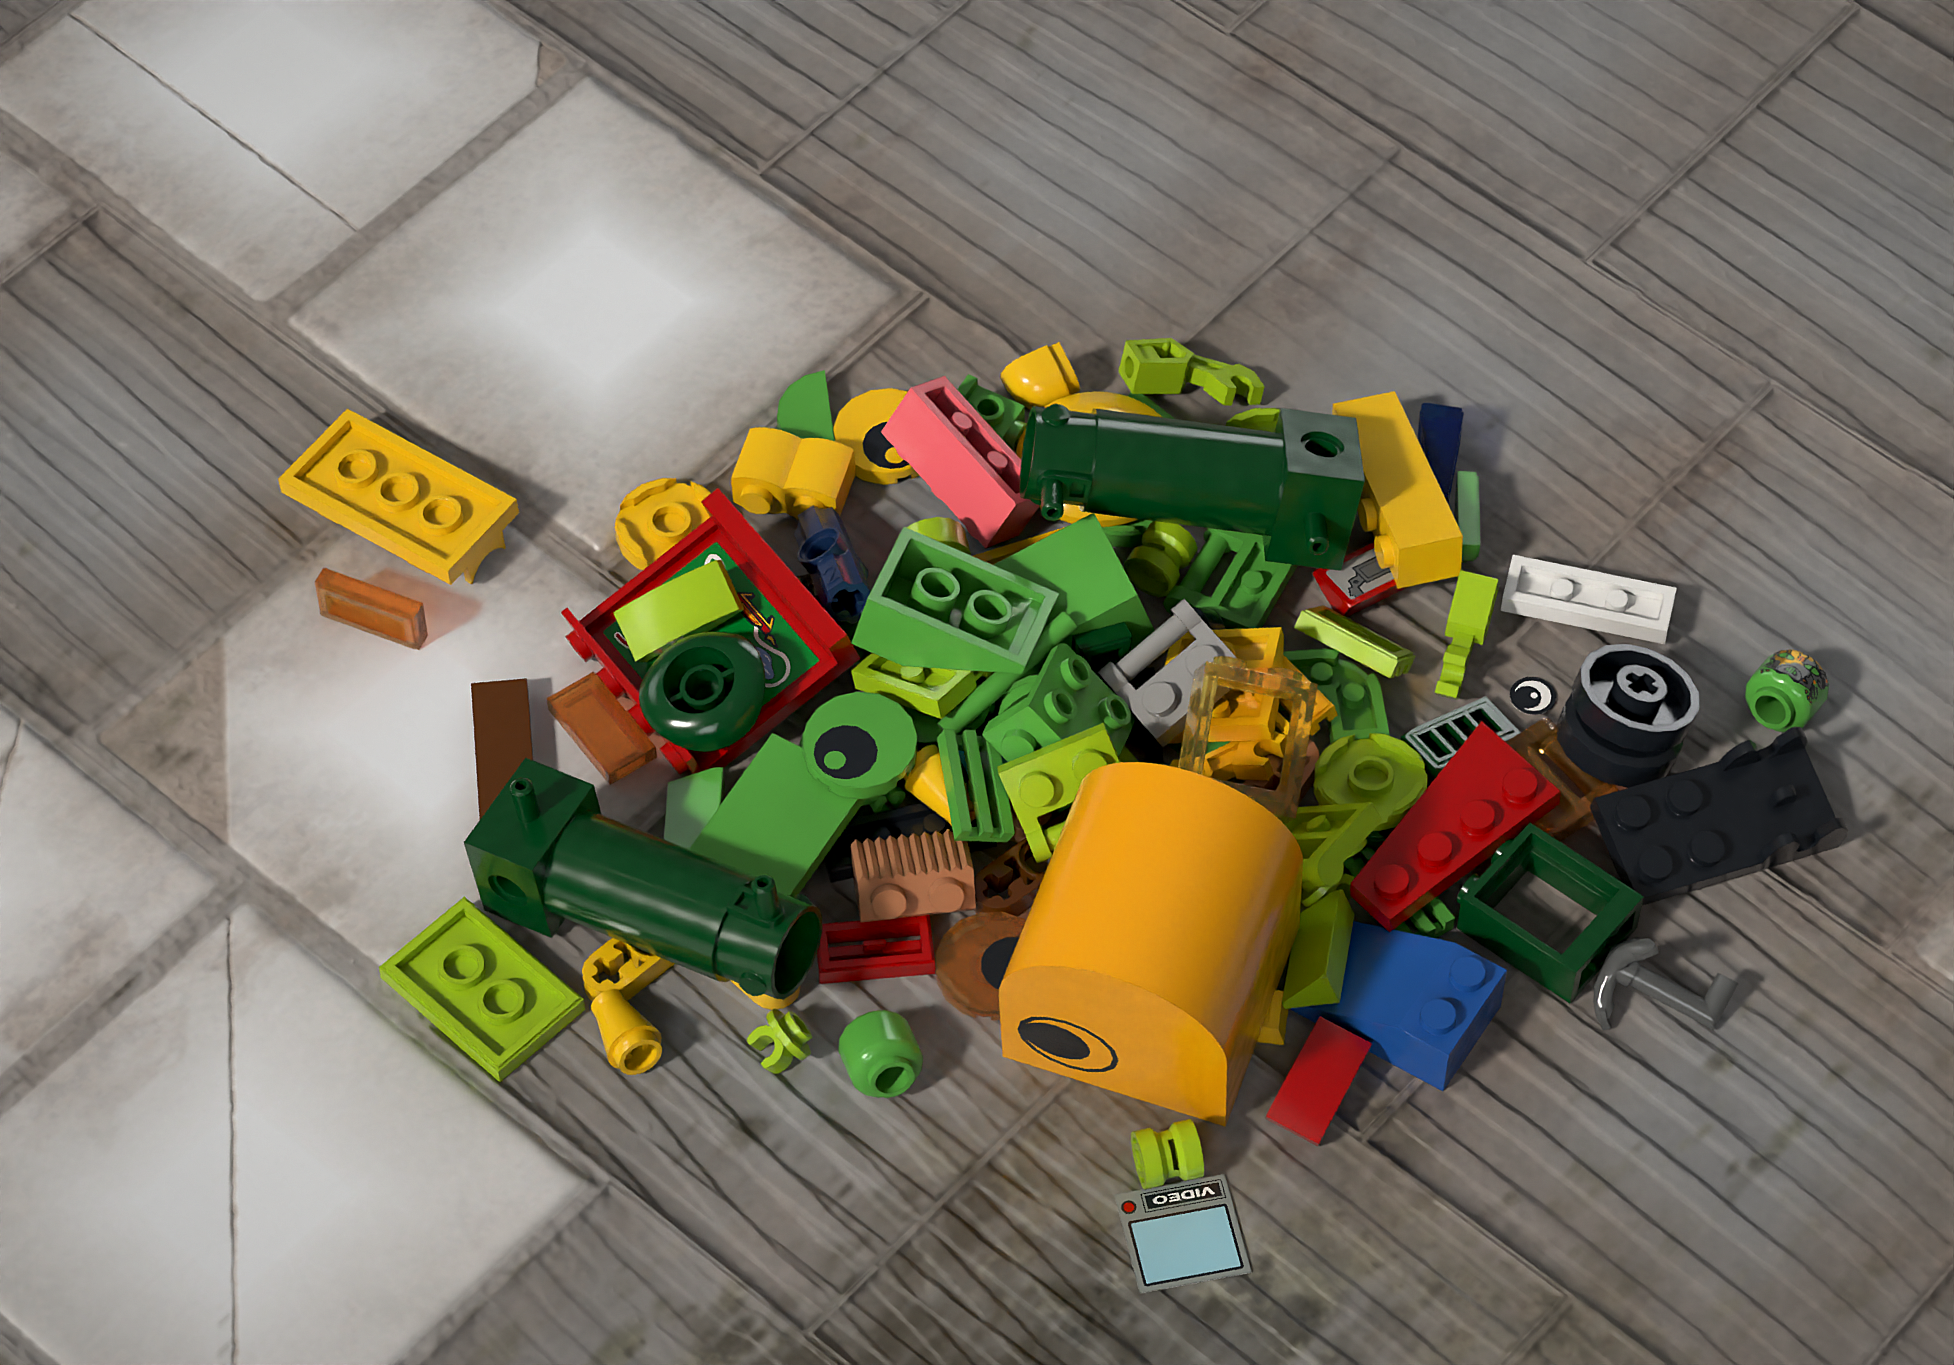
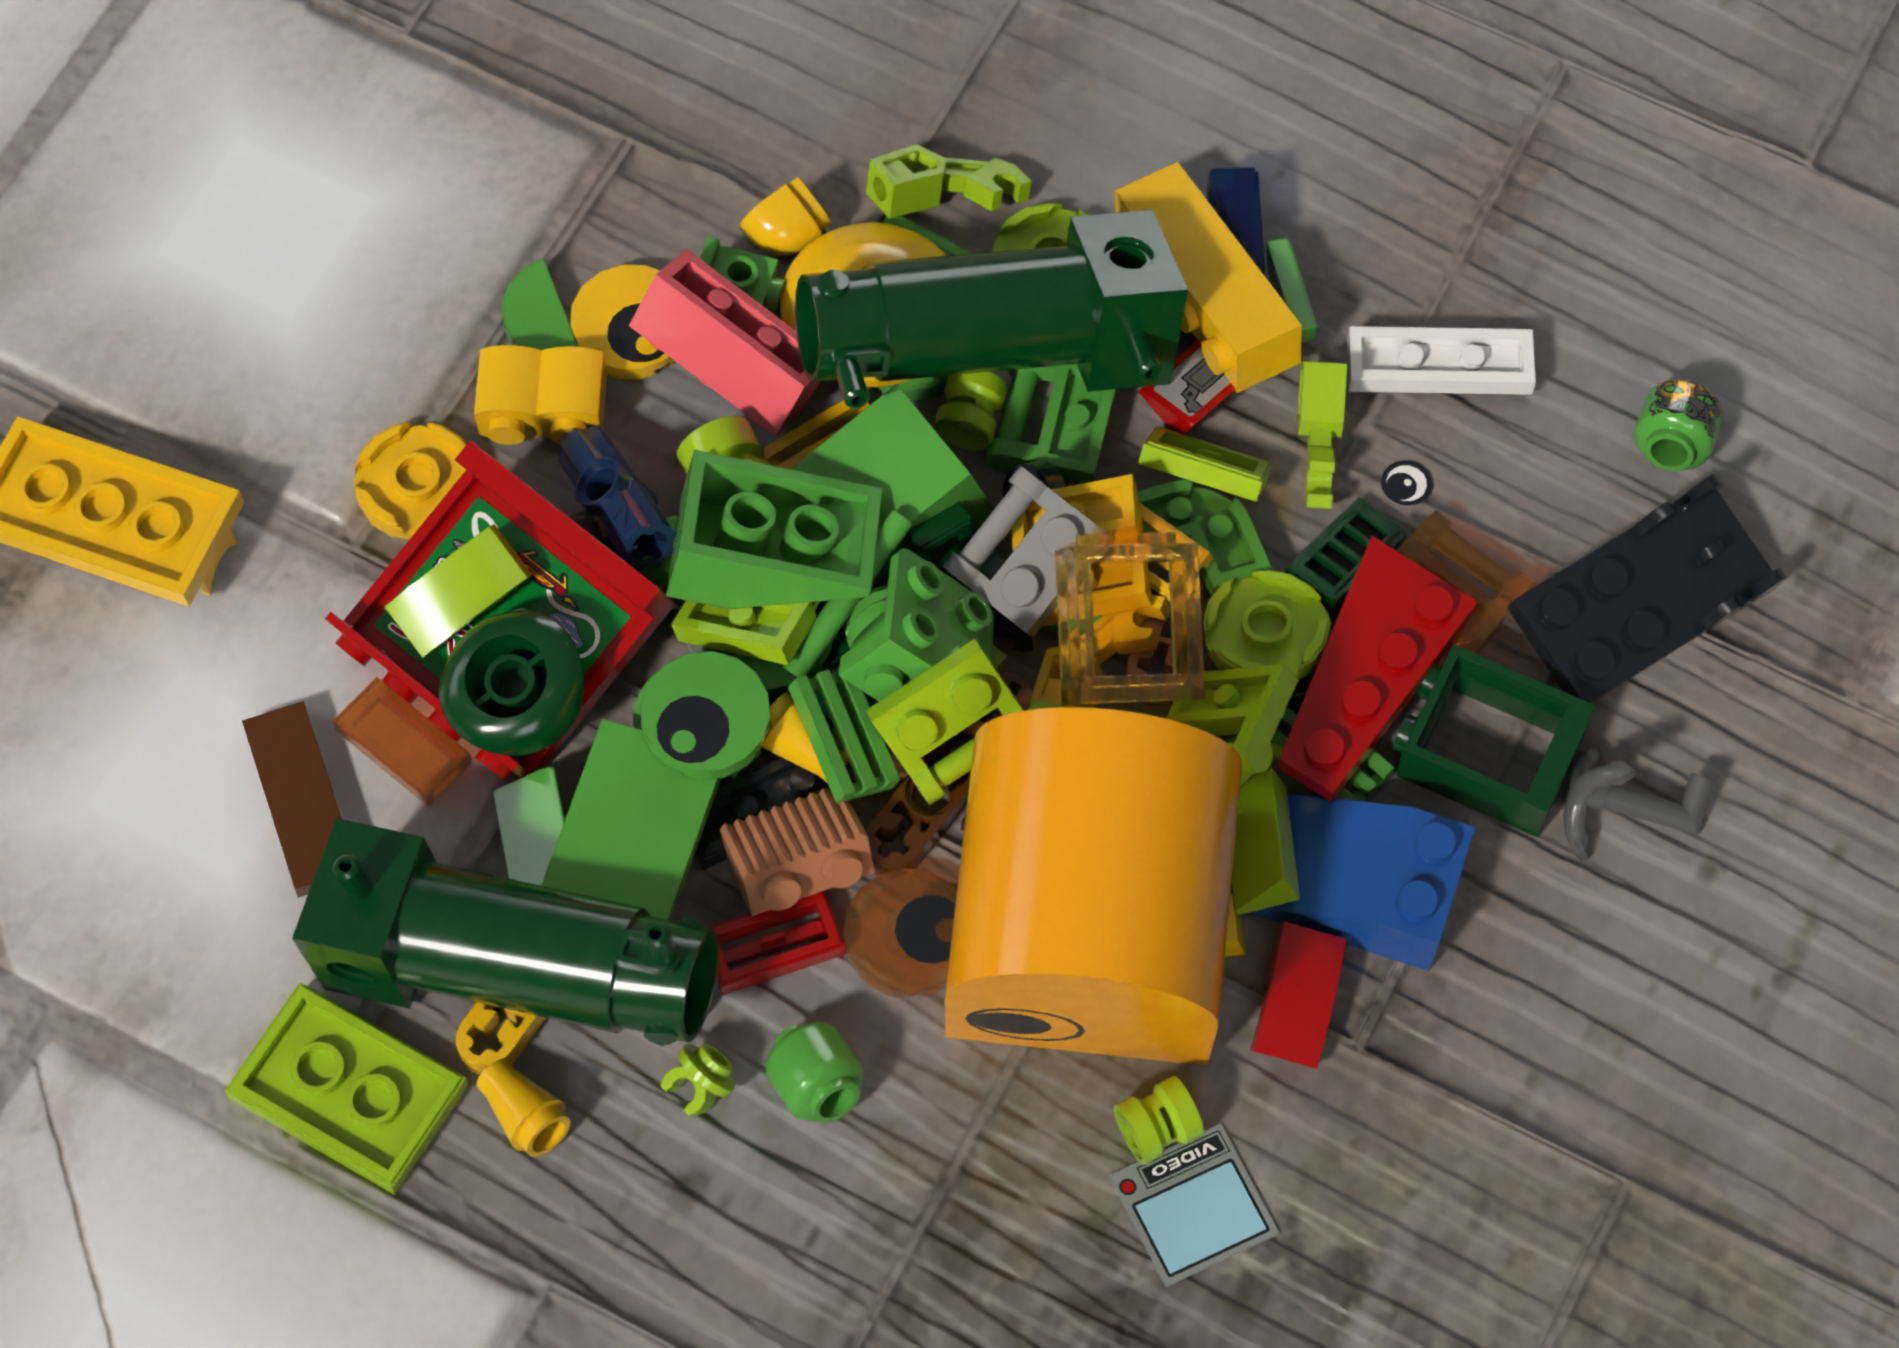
camera: 15 degrees left, 10 degrees up
clear orange tile [315,567,428,650] -> none
black wheel [1557,644,1700,788] -> none

